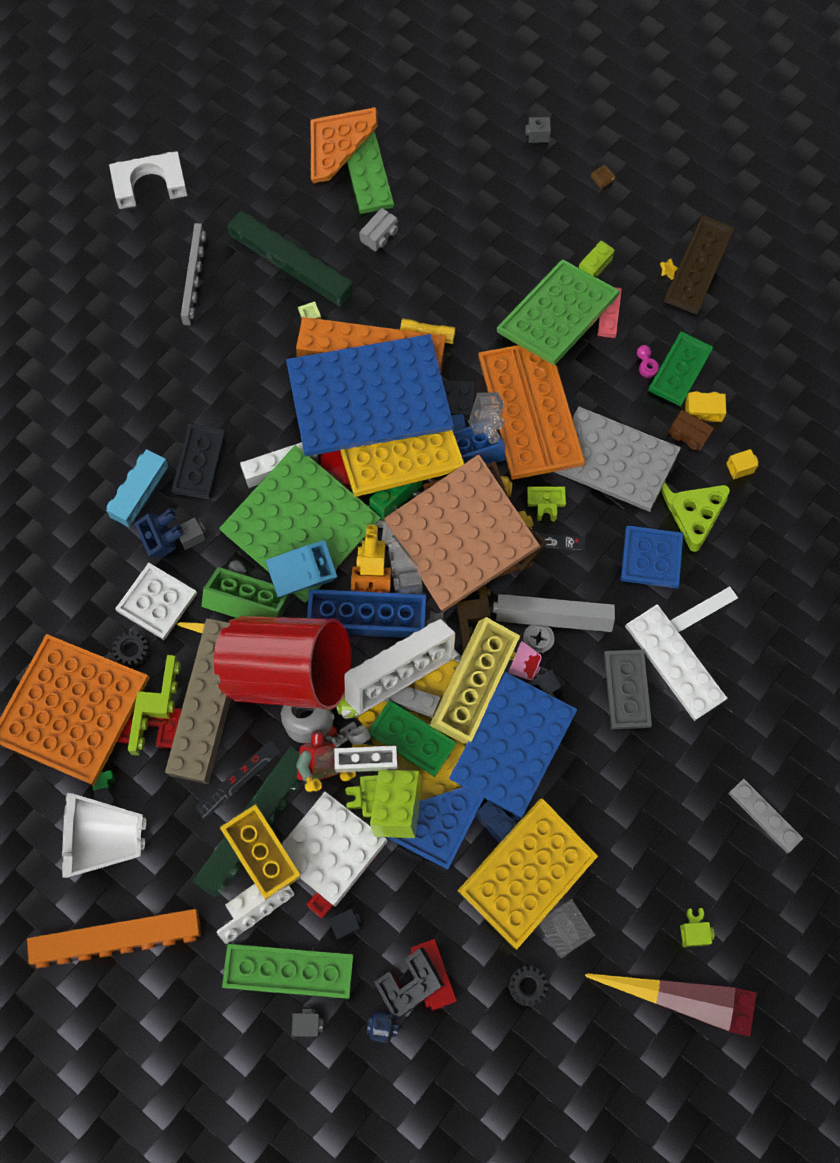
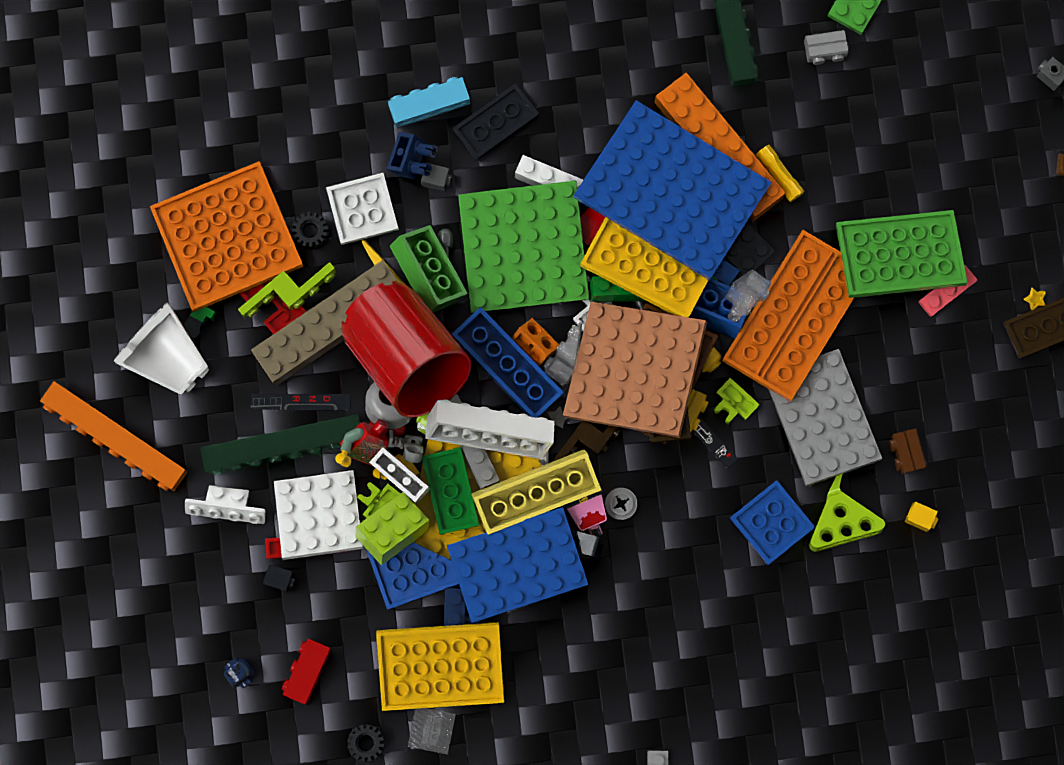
camera: 45 degrees right, 10 degrees up
yellow brick [220,804,301,901] -> none
bright green plate [222,944,353,999] -> none
dark azure slope [266,540,337,597] -> none
dark grey brick [292,1009,324,1037] -> none
yellowish green plate [298,302,321,319] -> none
yellow brick [357,525,385,575] -> none
black plate [374,948,445,1020] -> none
light grey brick [493,594,615,632] -> none
lime brick [579,241,615,278] -> none
dark grey plate [604,650,652,729] -> none
white plate [625,604,727,721] -> none
dark pink plate [637,345,658,378] -> none
green plate [648,332,713,407] -> none
white sticker [670,587,738,632] -> none
yellow brick [685,391,726,422] -> none

